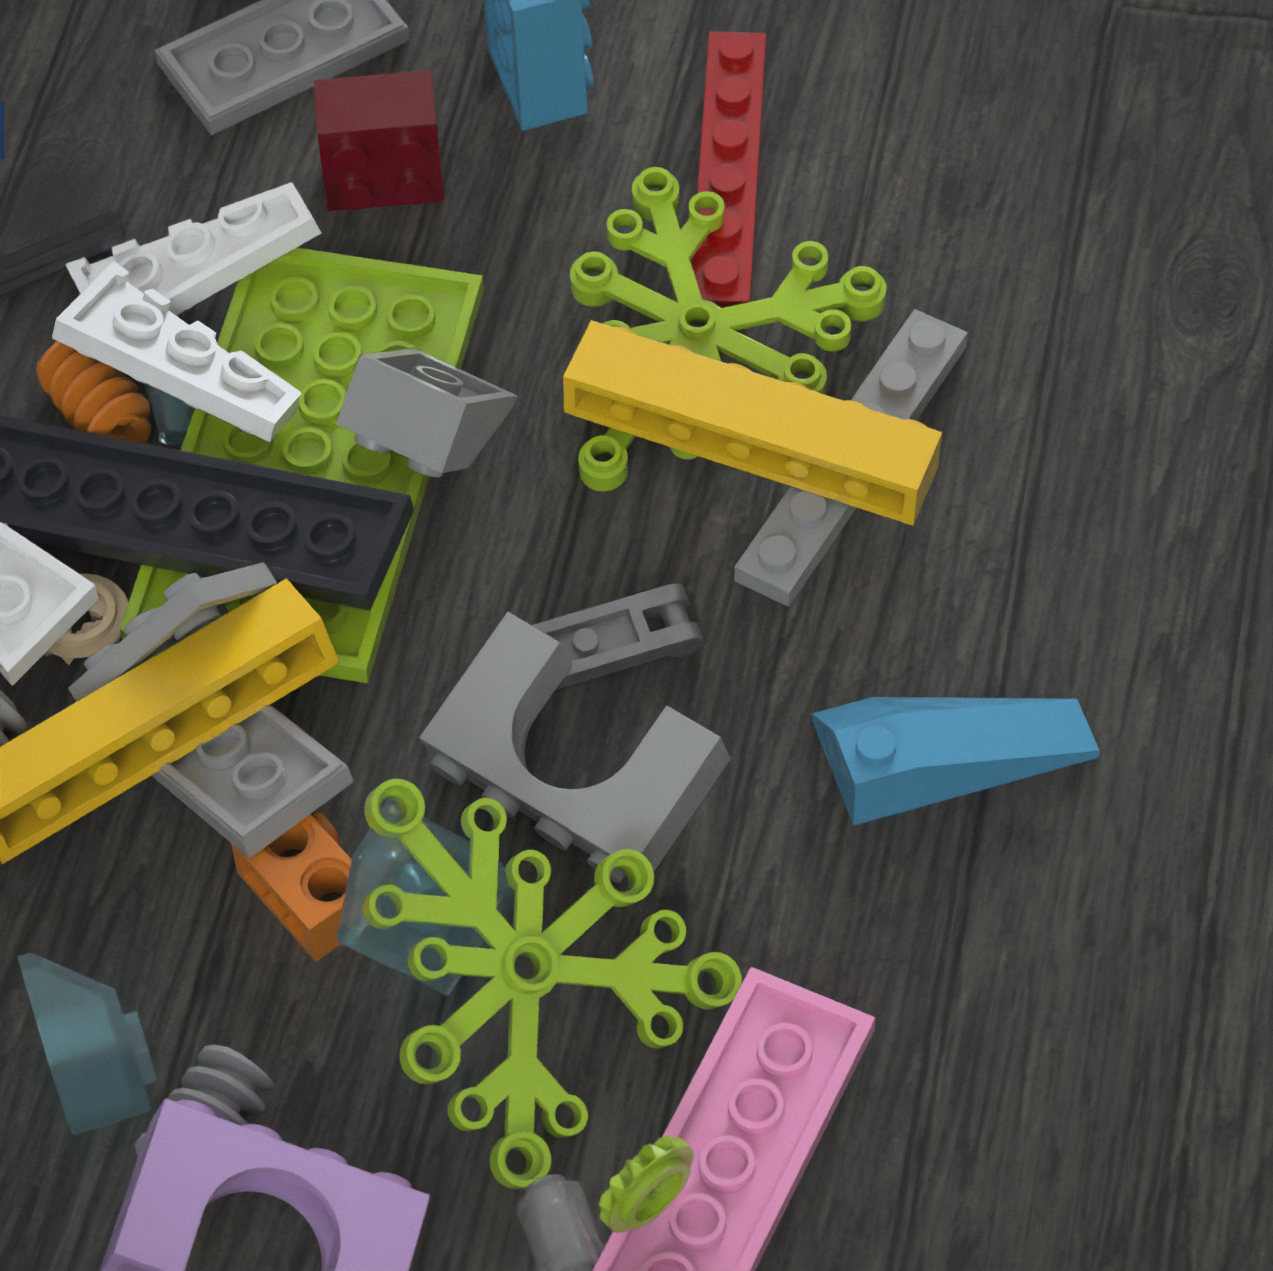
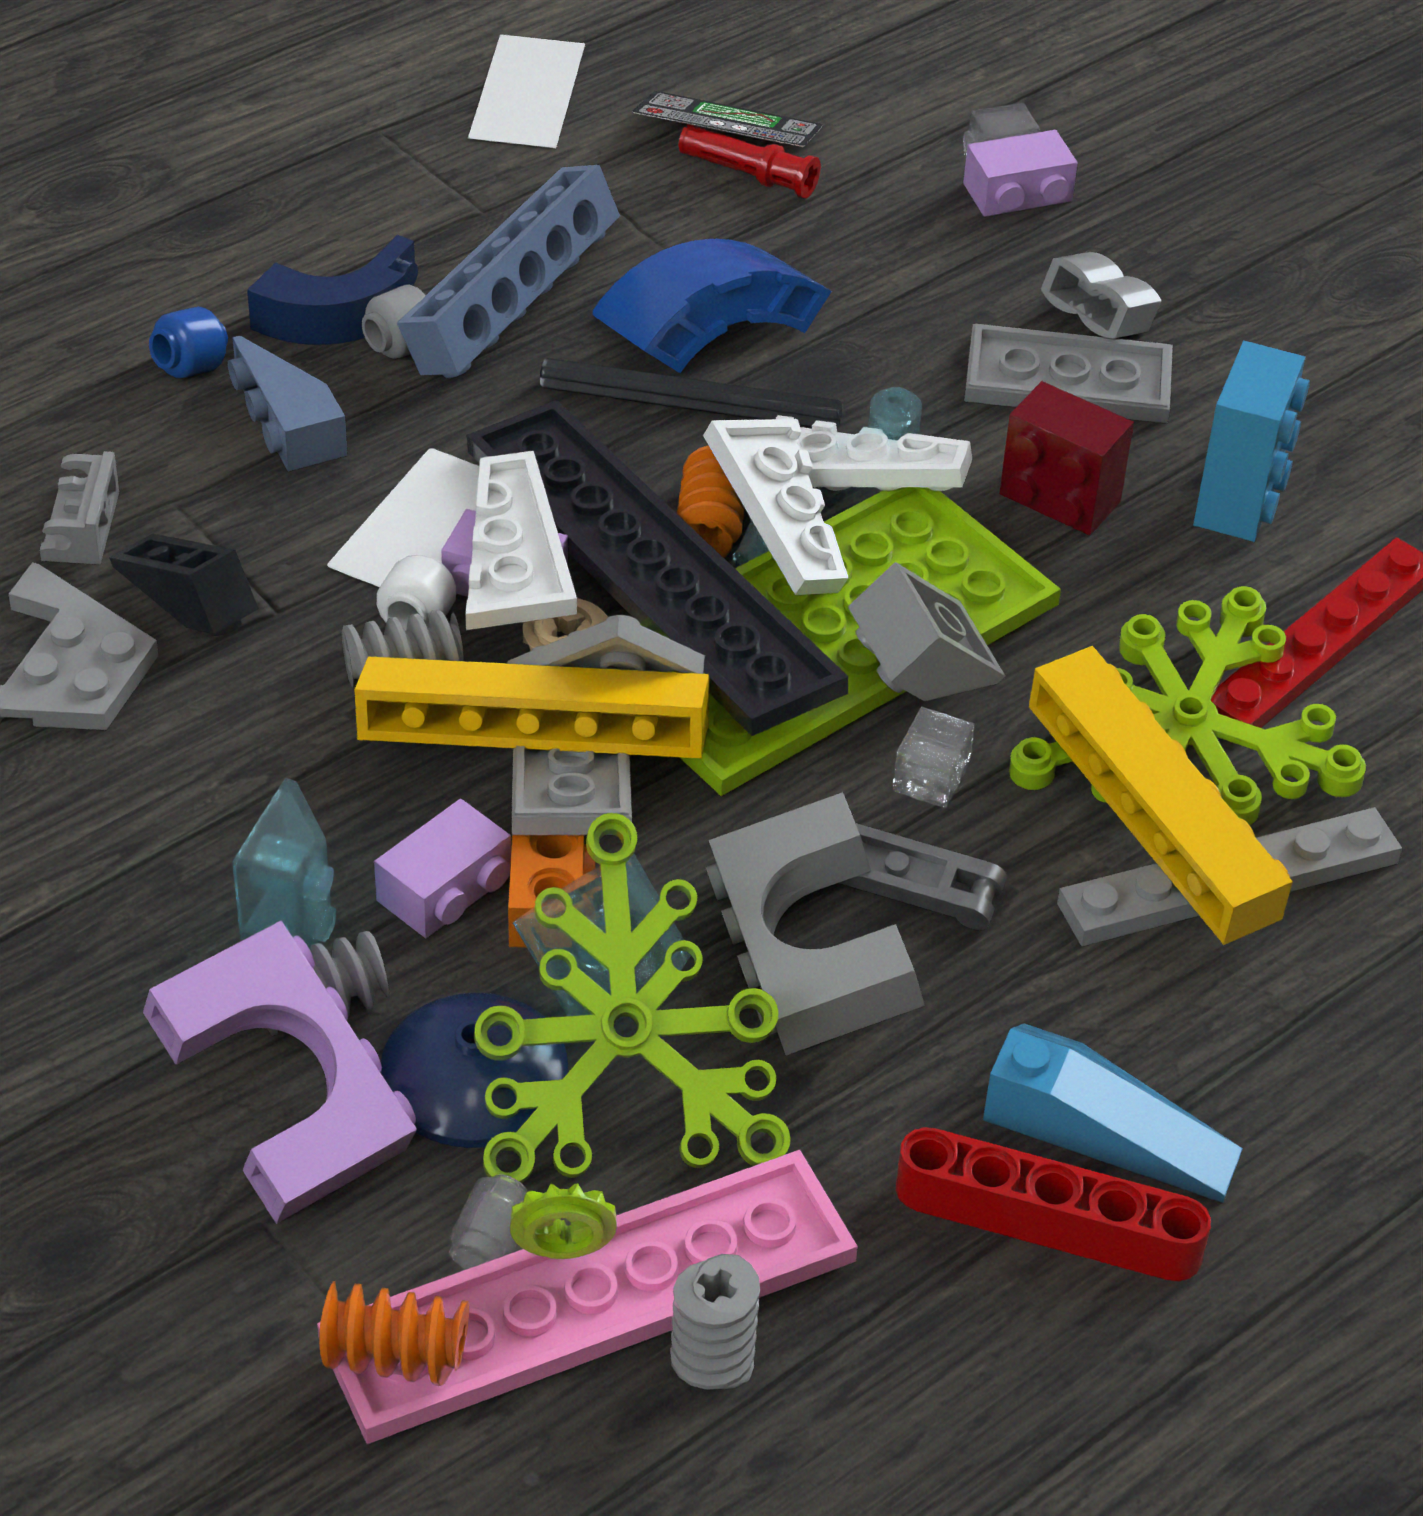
camera: 35 degrees right, 10 degrees down
none -> lavender brick [374,798,511,938]
none -> dark blue dish [381,993,568,1148]
none -> light grey piece [670,1254,760,1390]
none -> clear light blue brick [868,387,922,440]
none -> clear brick [893,706,975,808]
none -> red beam [896,1127,1211,1281]

